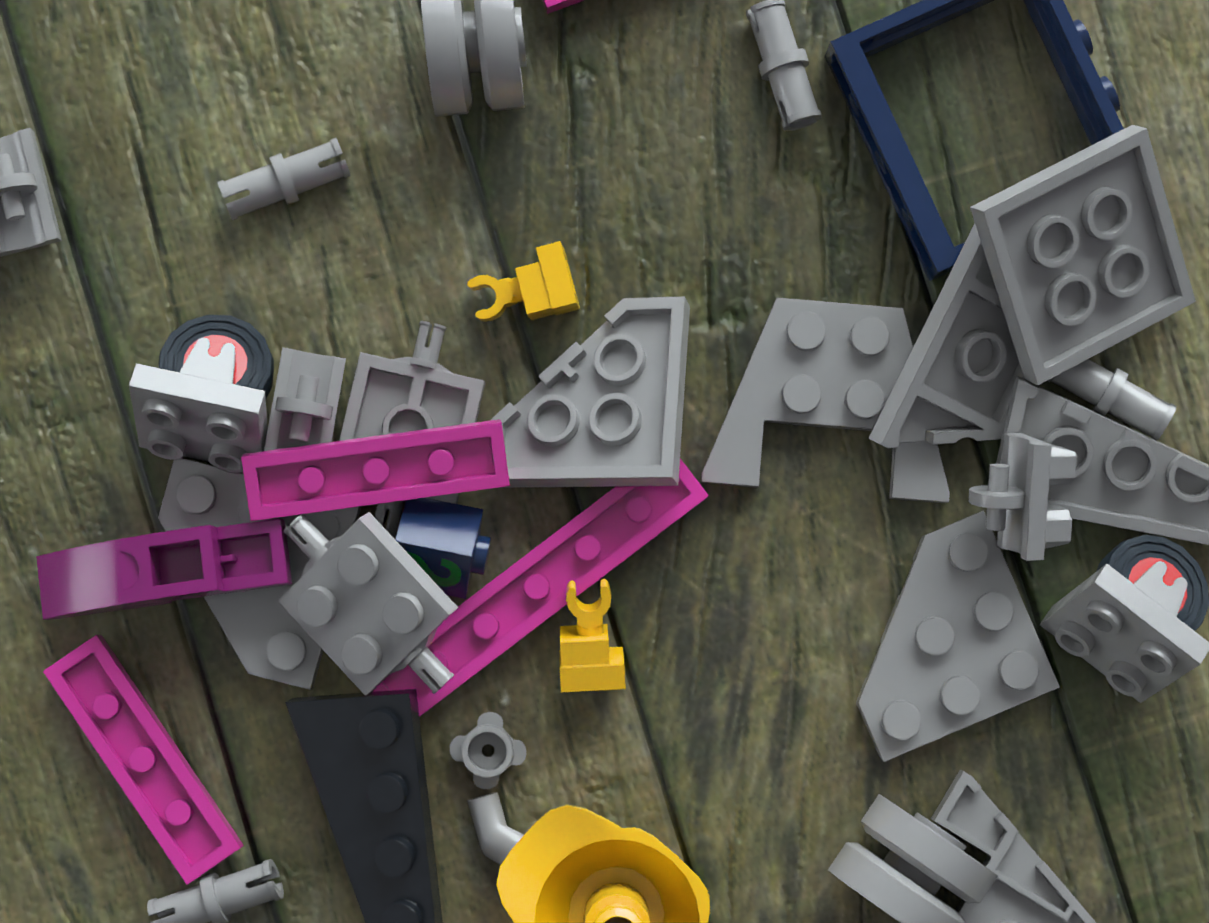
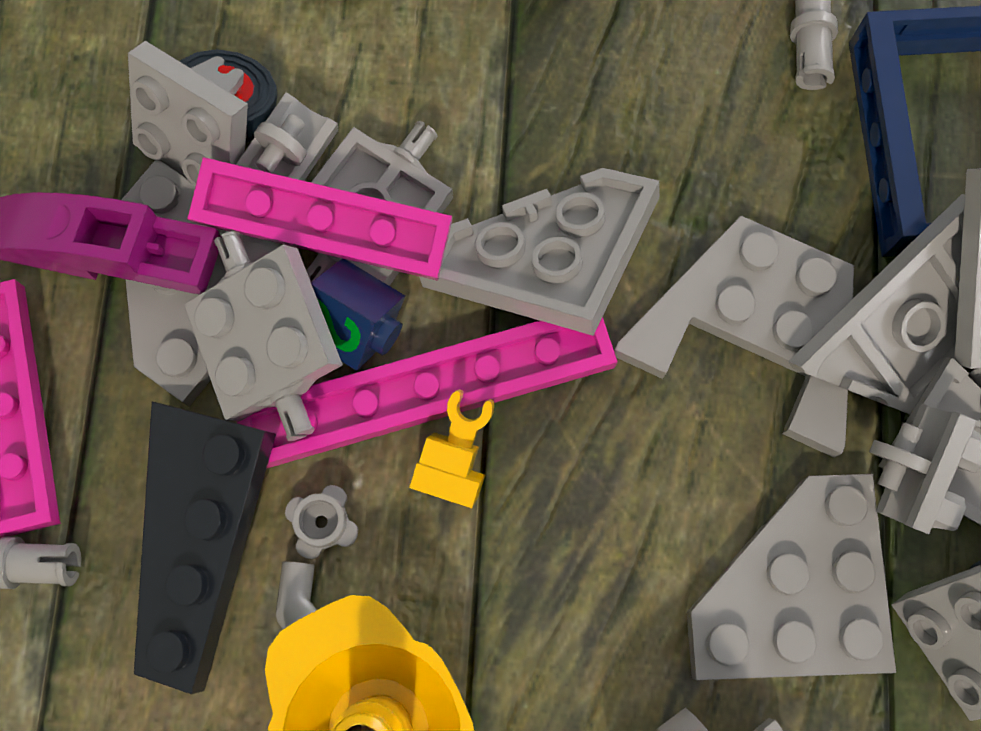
camera: 25 degrees right, 10 degrees down
yellow piece [467,241,580,322] -> none

